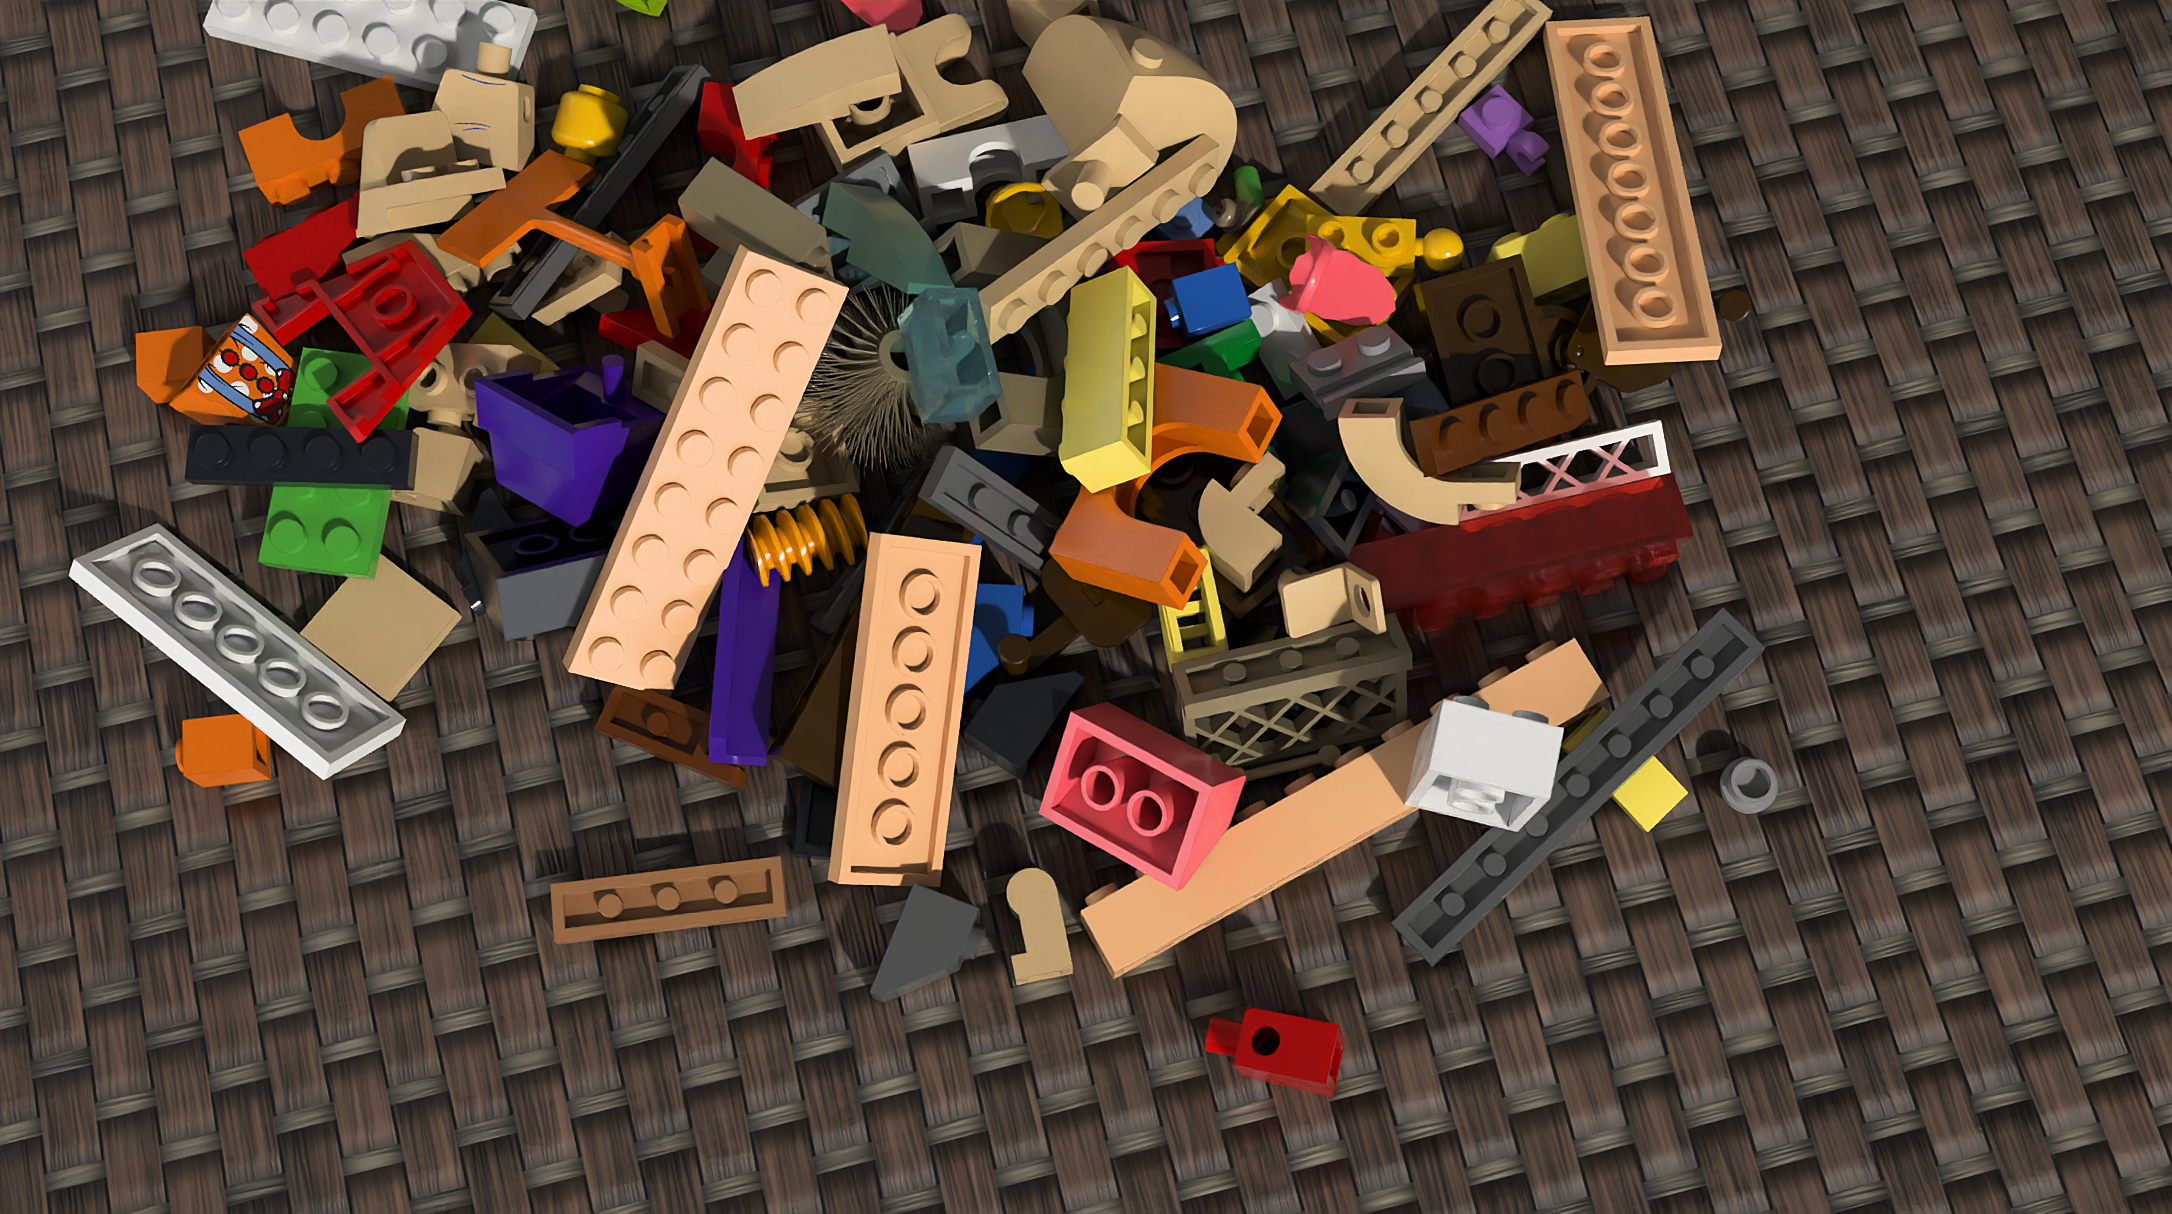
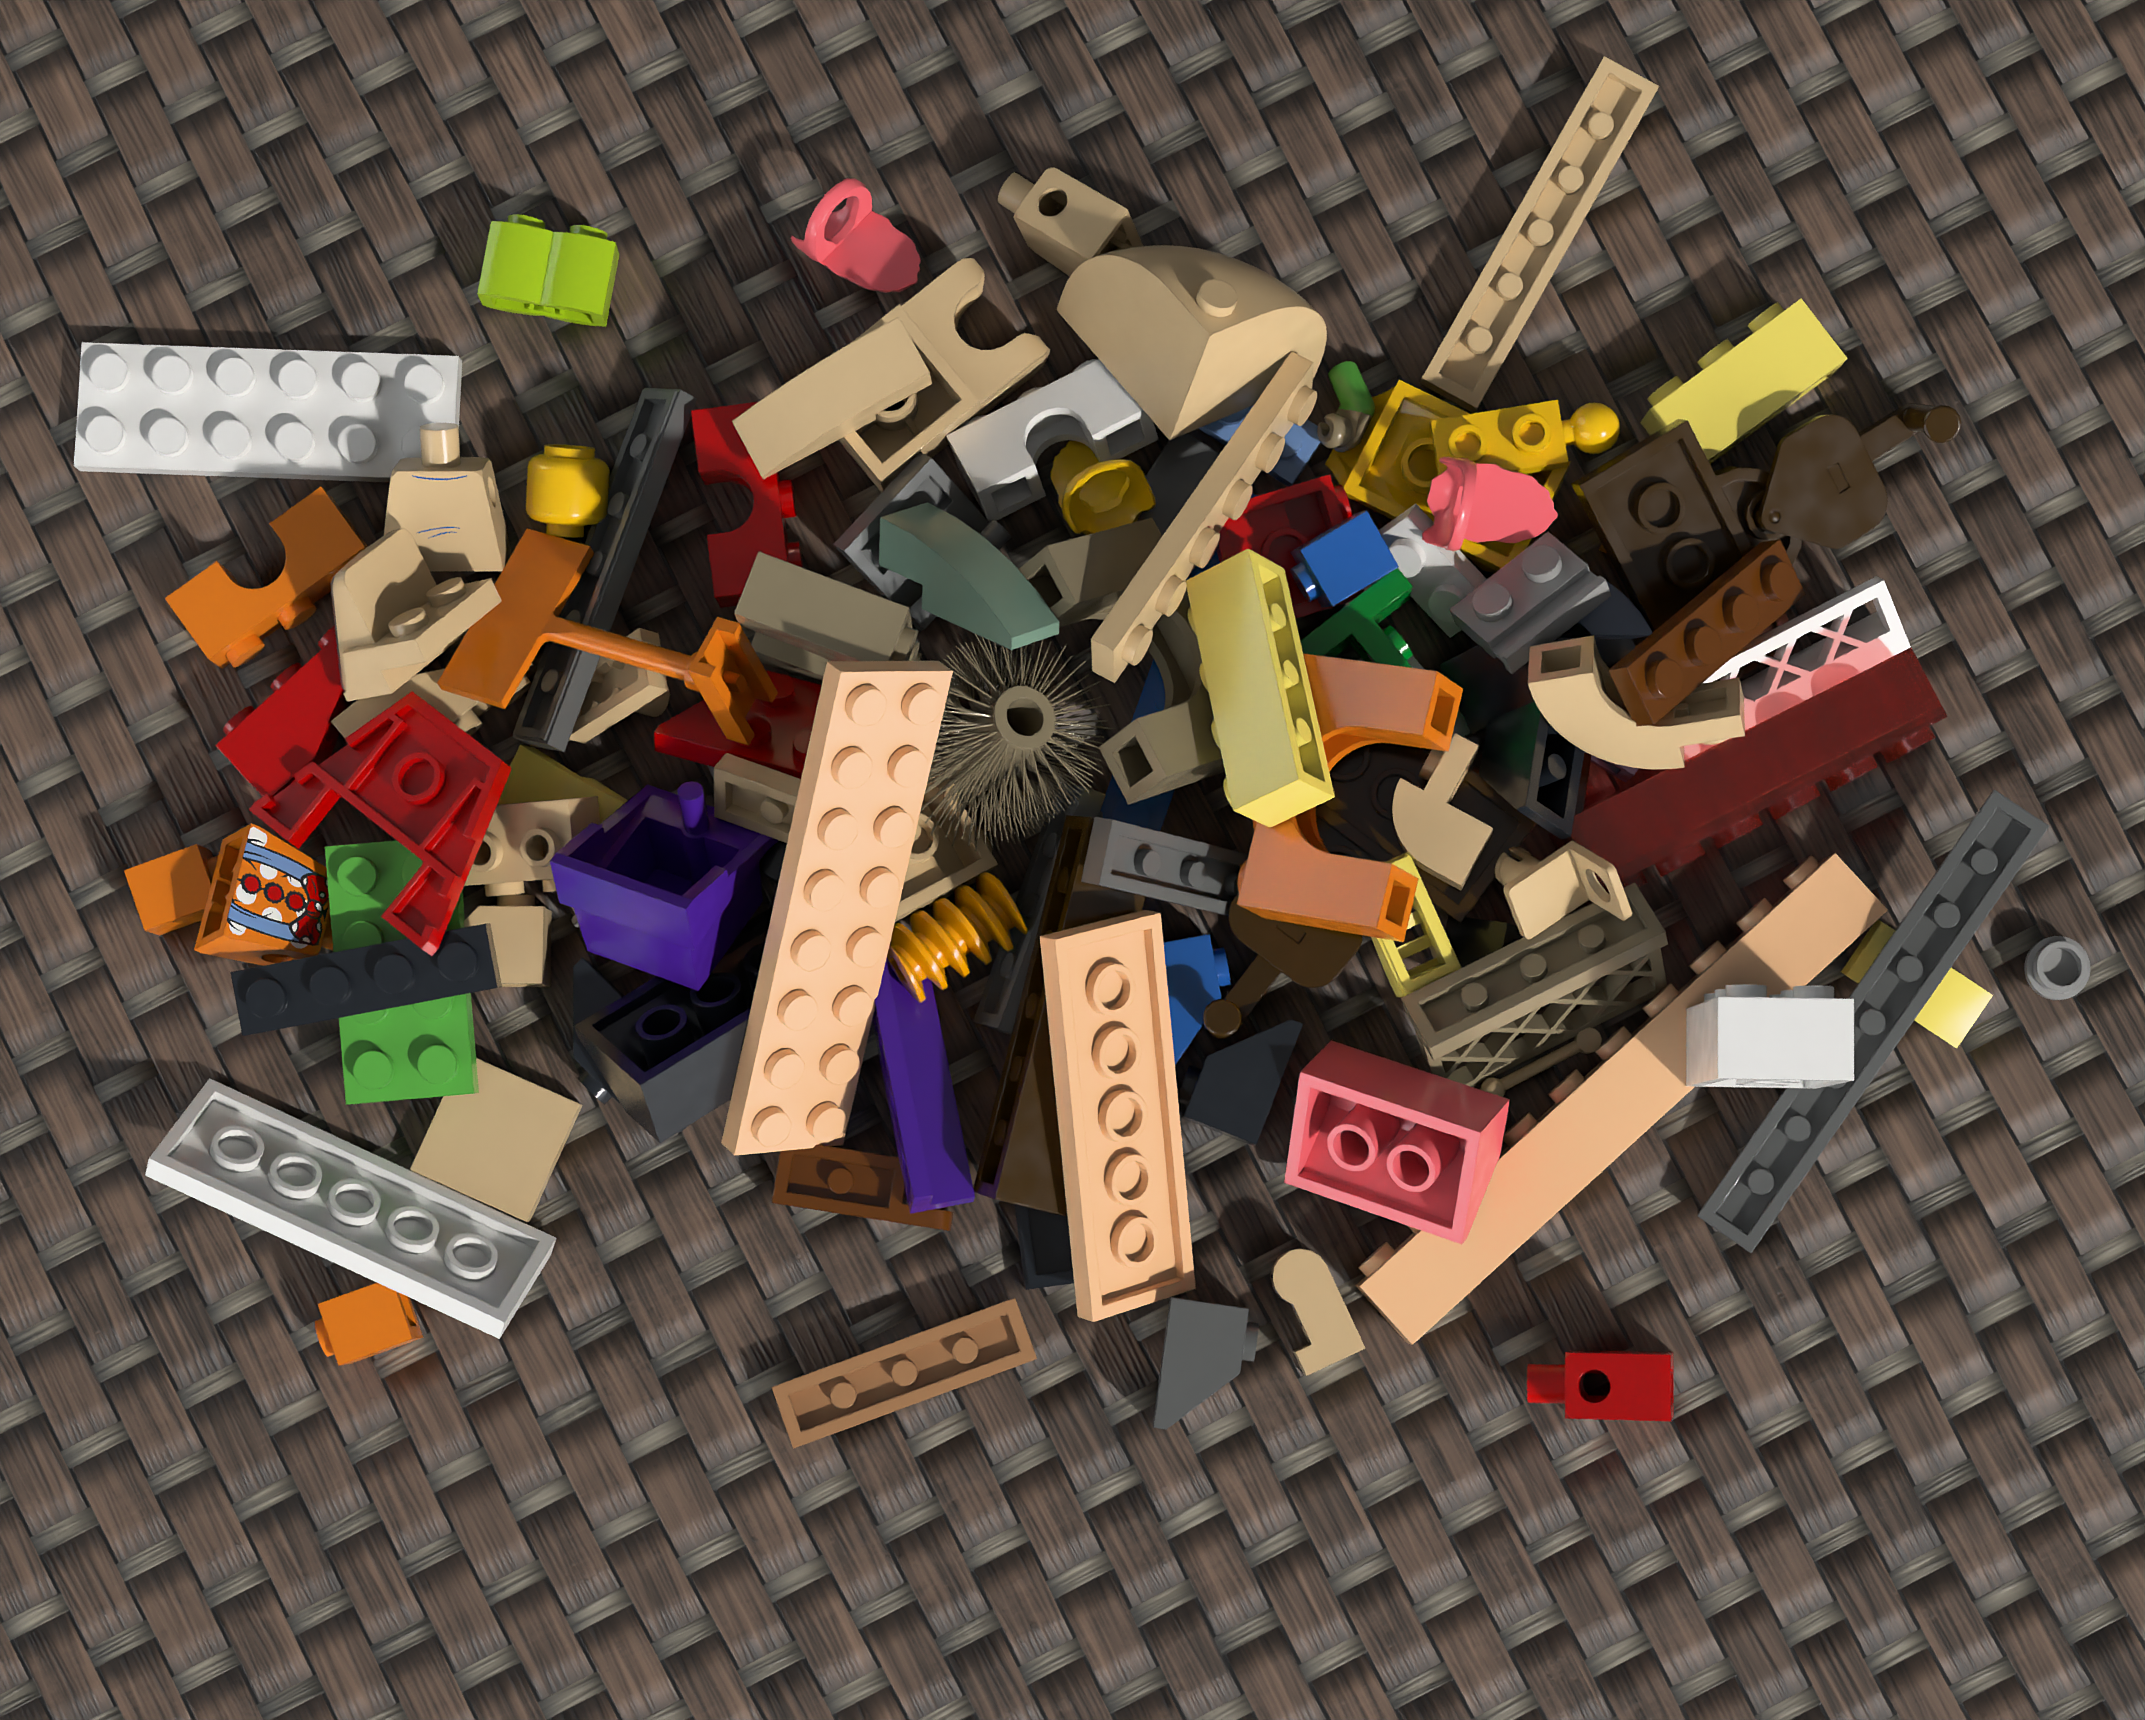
camera: 10 degrees left, 10 degrees up
clear light blue brick [897,288,1003,423] -> none
tan tile [1041,114,1160,222] -> none
medium lavender plate [1457,84,1550,176] -> none
light nougat plate [1543,16,1722,365] -> none

